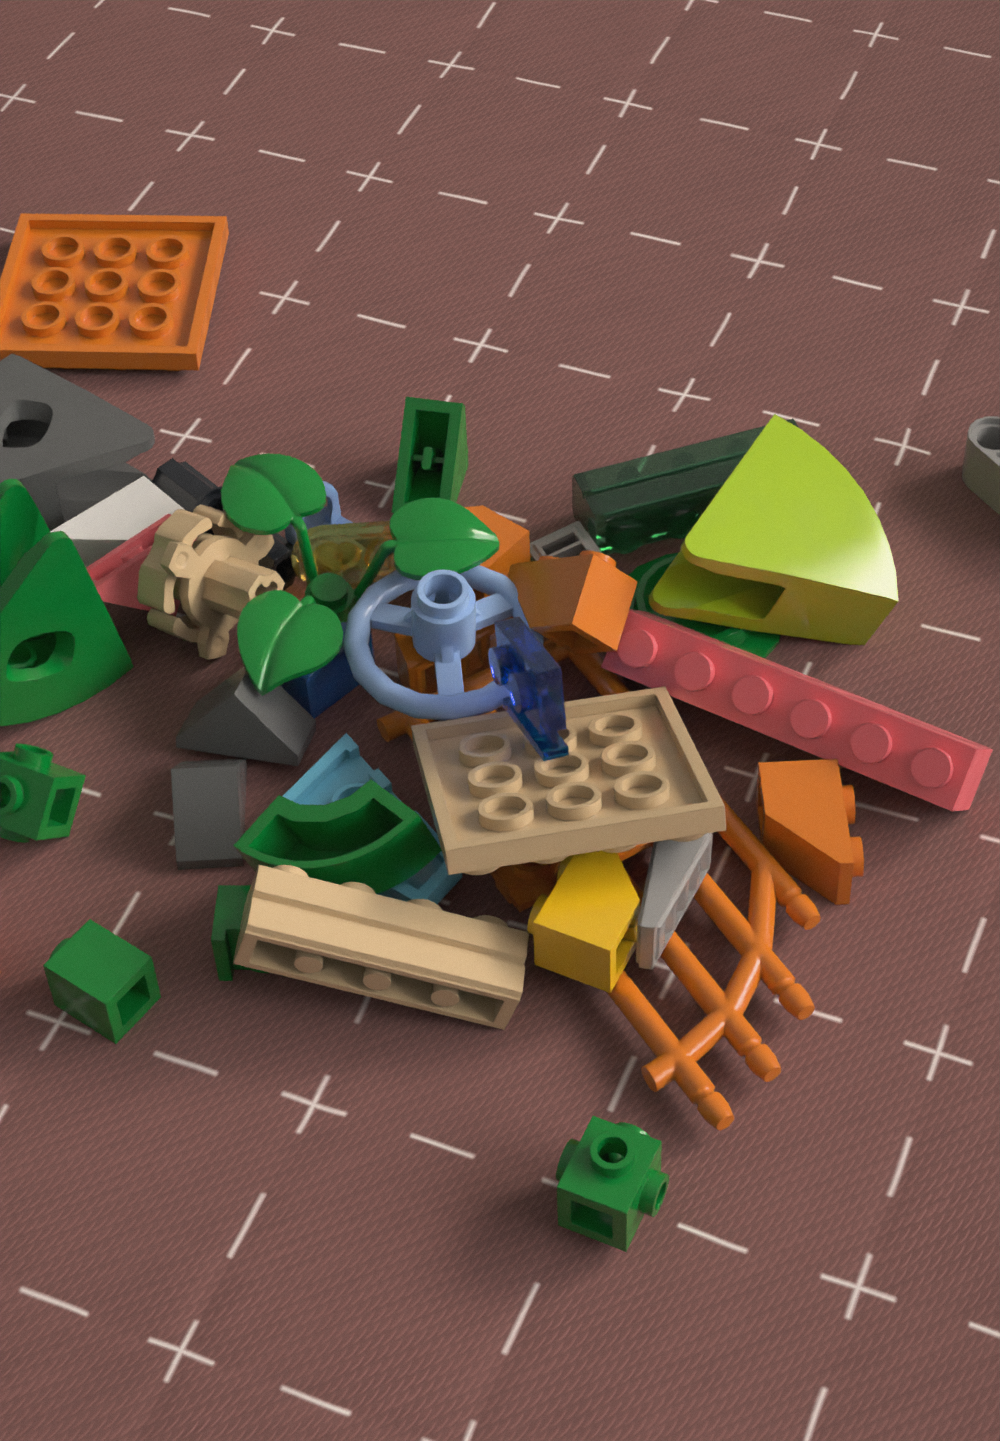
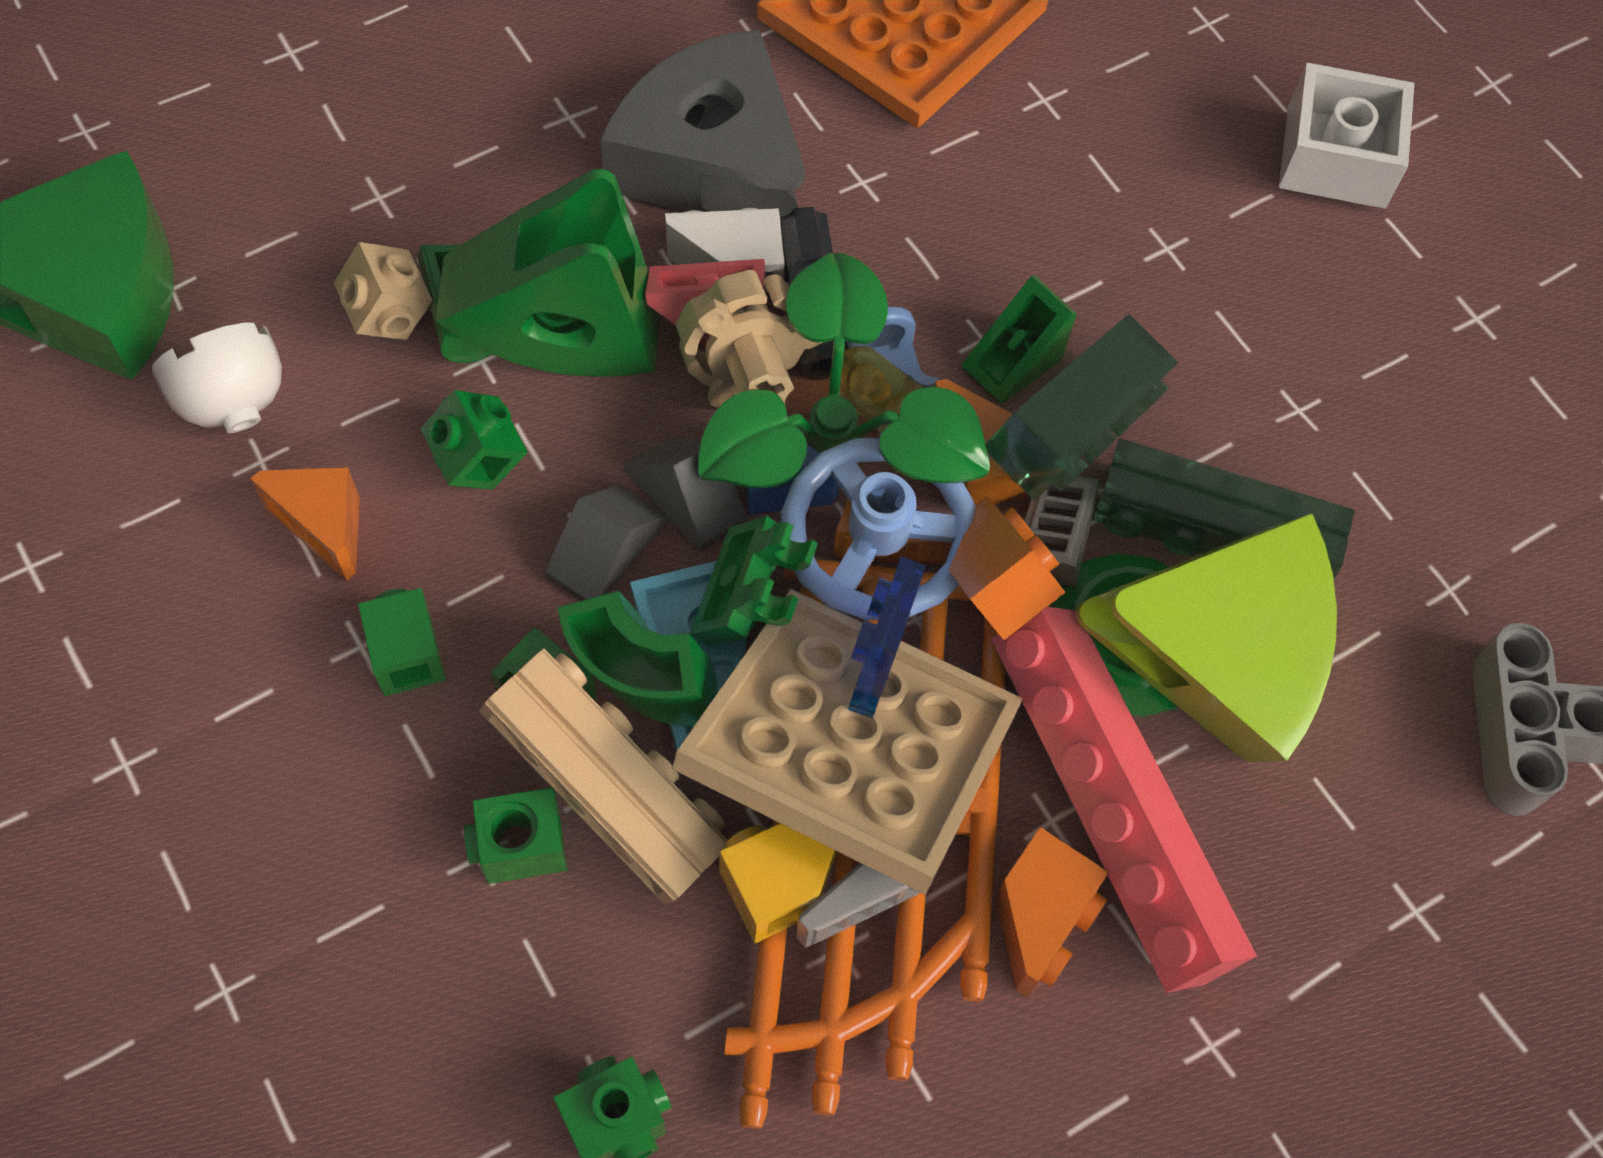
camera: 30 degrees right, 15 degrees up
none -> green brick [464,787,568,884]
none -> green plate [690,516,818,647]
none -> clear green brick [985,314,1179,501]
none -> white brick [1279,63,1415,209]

